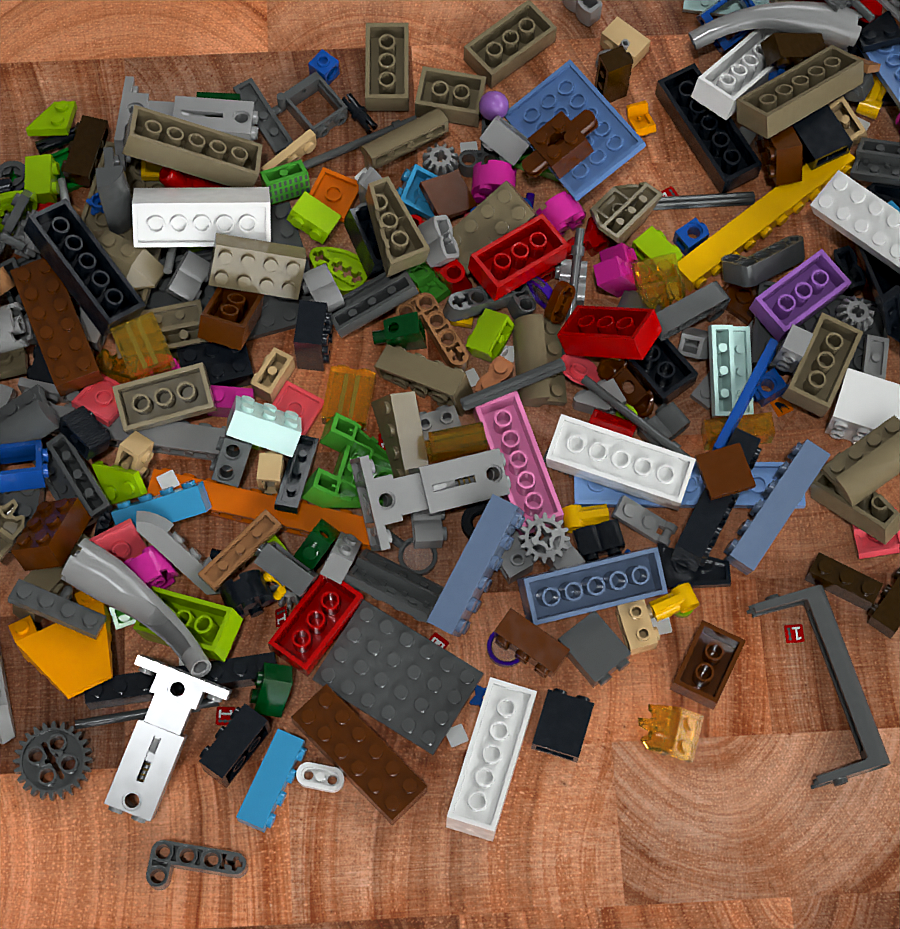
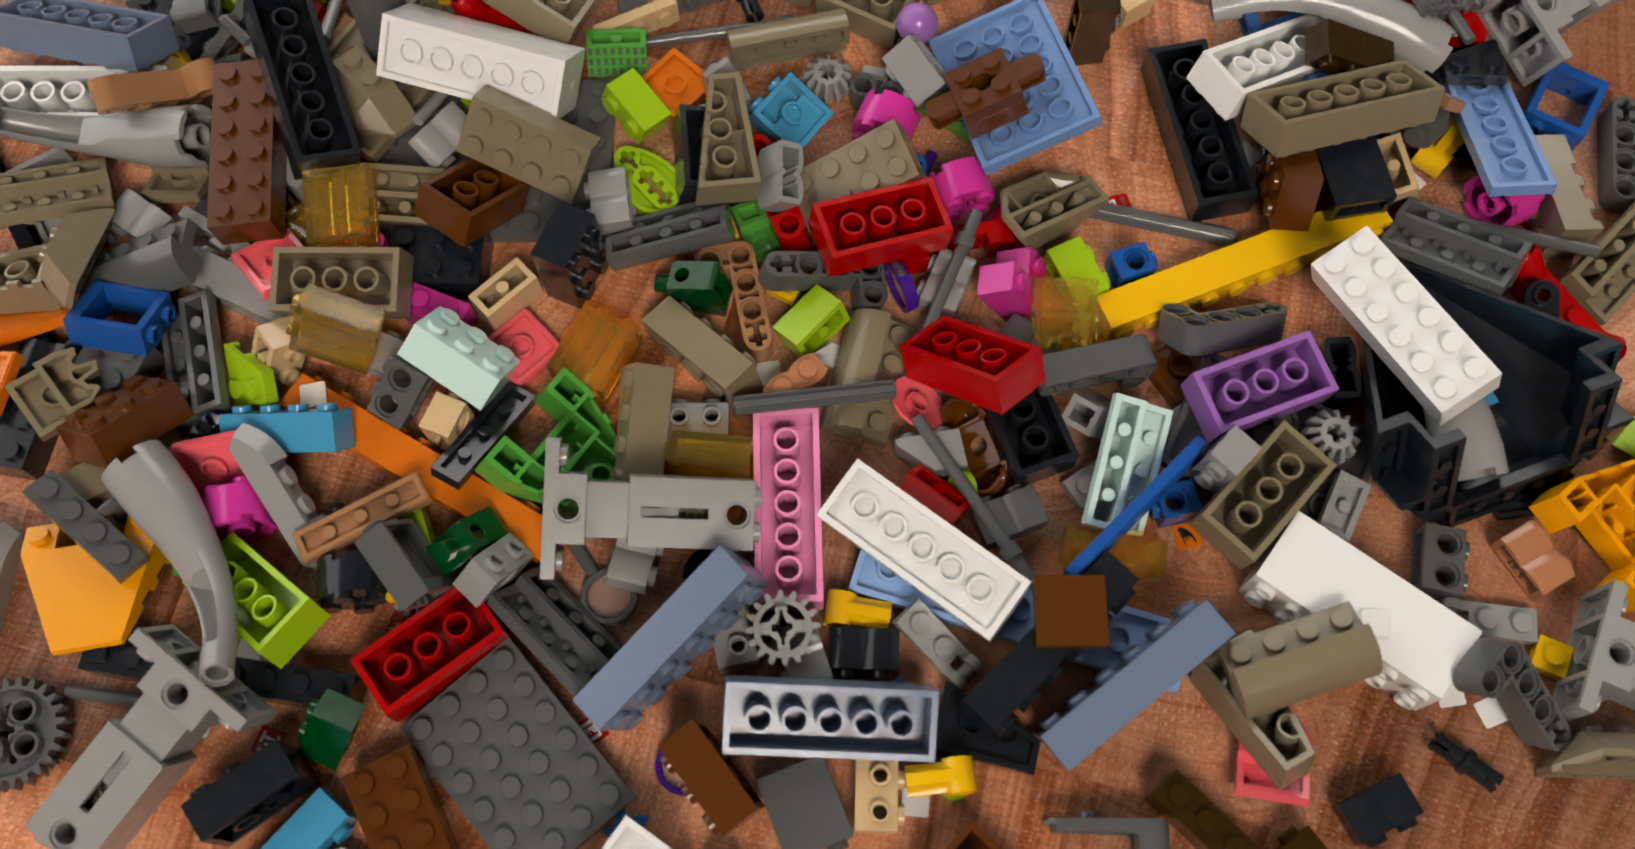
camera: 20 degrees right, 0 degrees up
black brick [58,406,111,461] -> none
reddish brown tile [419,170,478,219] -> none
reddish brown beam [544,281,576,324] -> none
light orange bracket [626,100,656,136] -> none
none -> clear yellow brick [286,283,387,375]

